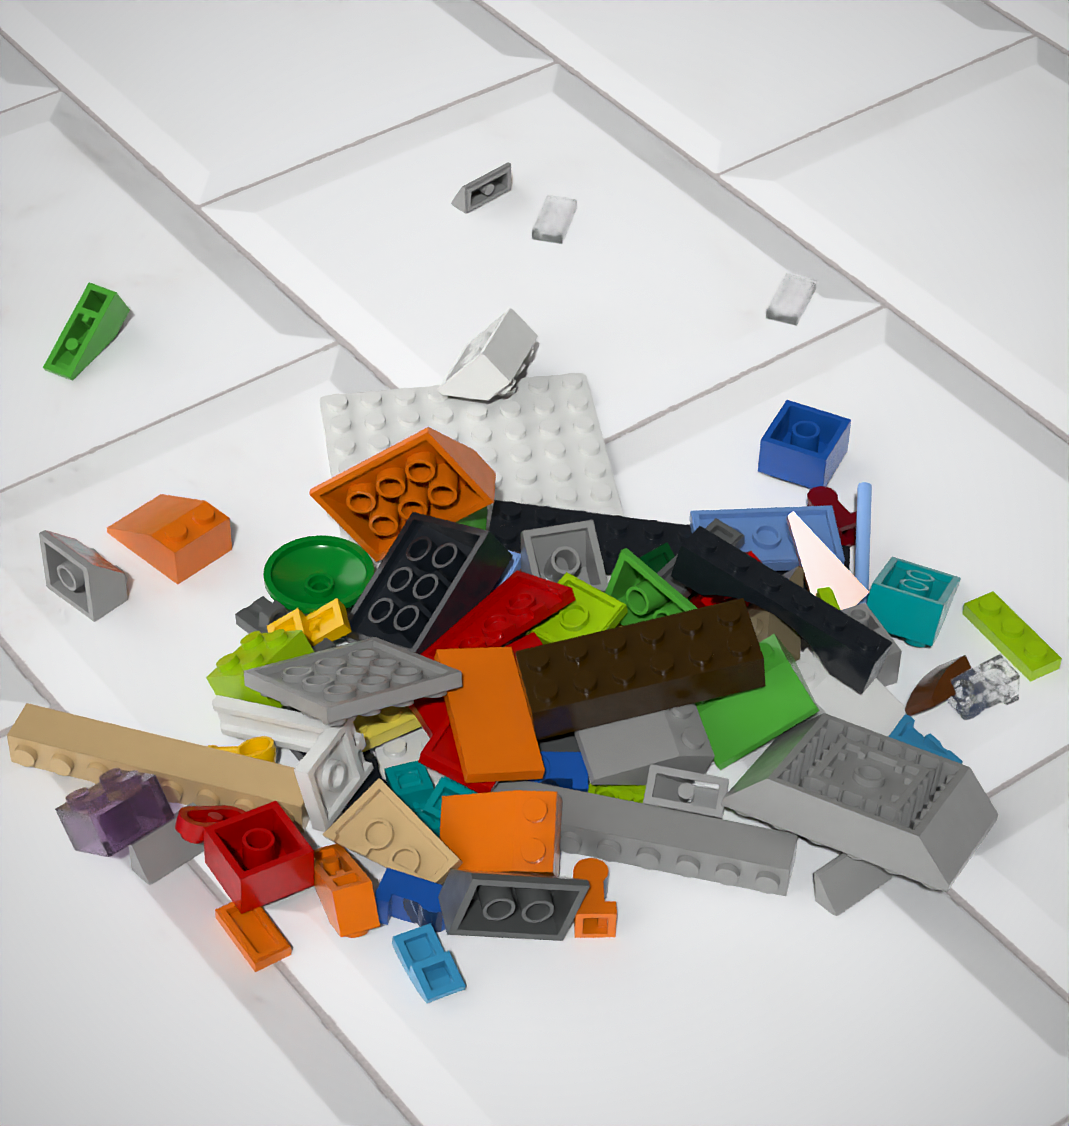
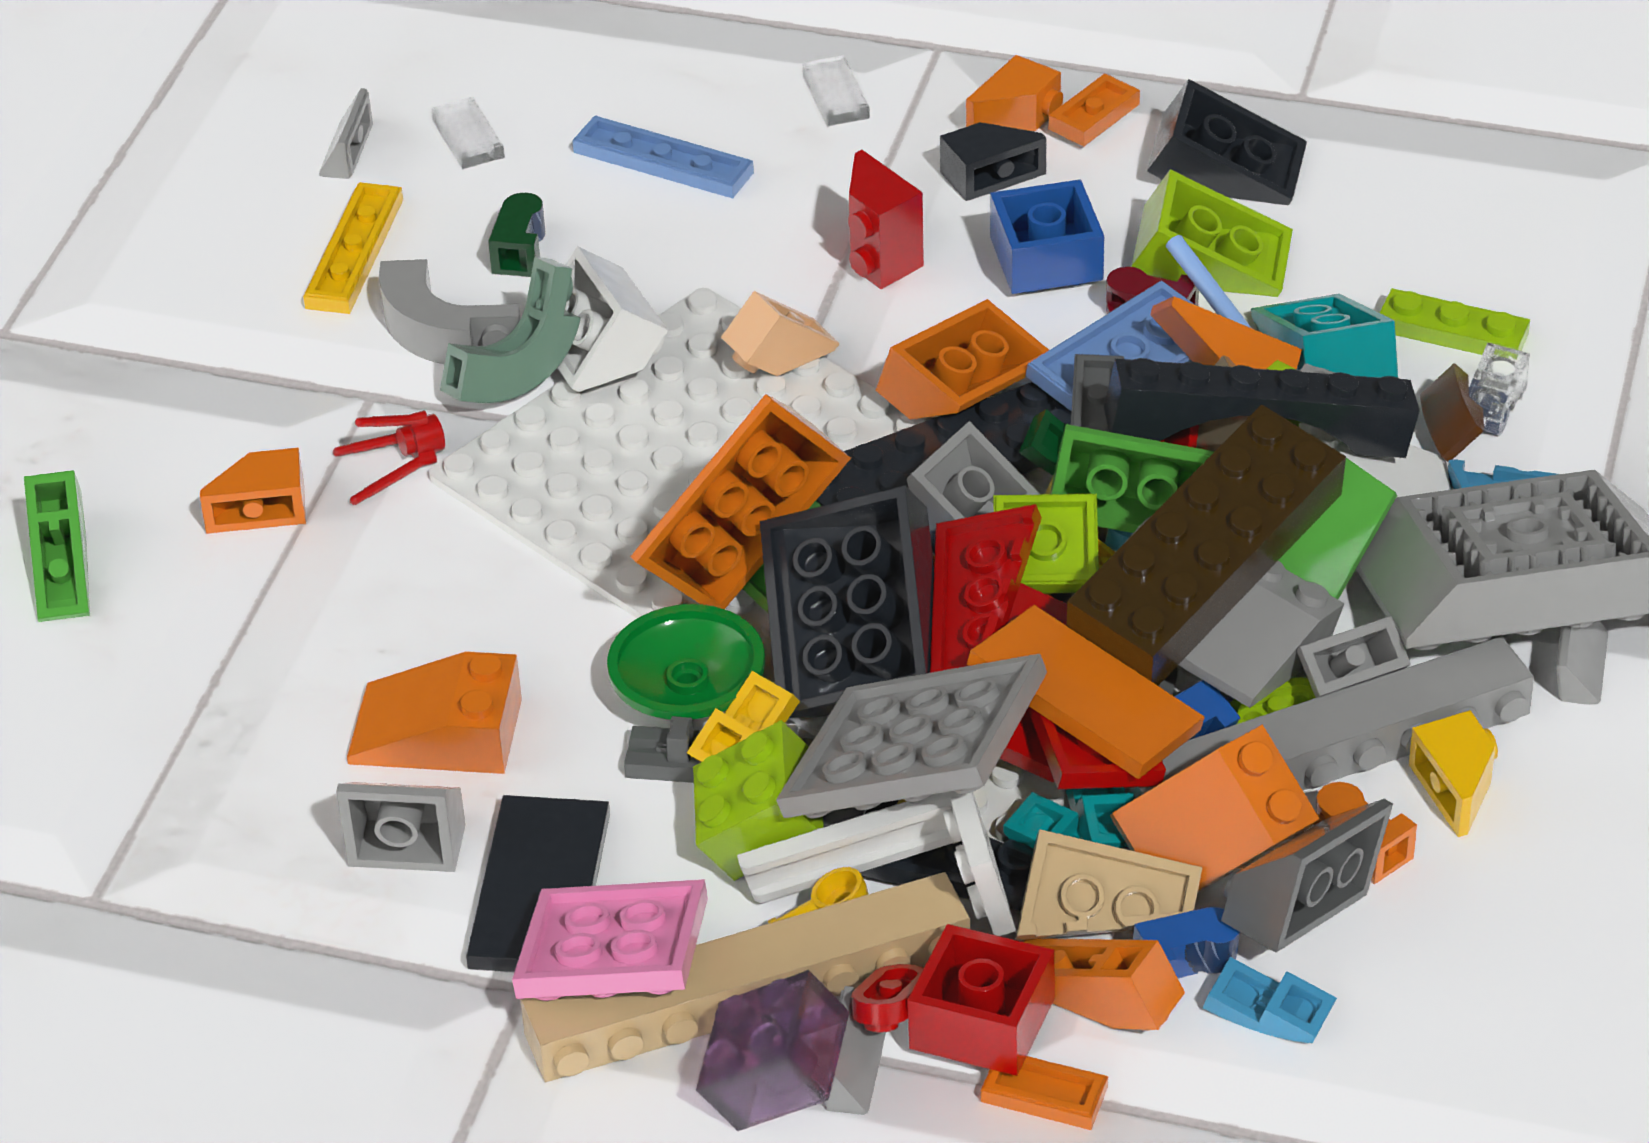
camera: 35 degrees left, 0 degrees up
none -> orange slope [200,447,306,534]
none -> yellow tile [303,182,403,314]
none -> red plant [333,410,445,505]
none -> light grey arch [379,259,520,364]
none -> sand green arch [440,257,581,403]
none -> black tile [466,795,610,972]
none -> dark green leg [488,192,546,277]
none -> bright pink plate [512,879,708,1001]
none -> medium blue tile [572,115,754,199]
none -> light nougat slope [721,291,840,376]
none -> red slope [848,149,924,289]
none -> orange slope [875,299,1049,420]
none -> black slope [940,122,1047,201]
none -> orange slope [966,55,1063,131]
none -> orange plate [1048,73,1140,147]
none -> lime slope [1131,169,1293,297]
none -> black slope [1147,79,1307,205]
none -> yellow slope [1409,710,1498,837]

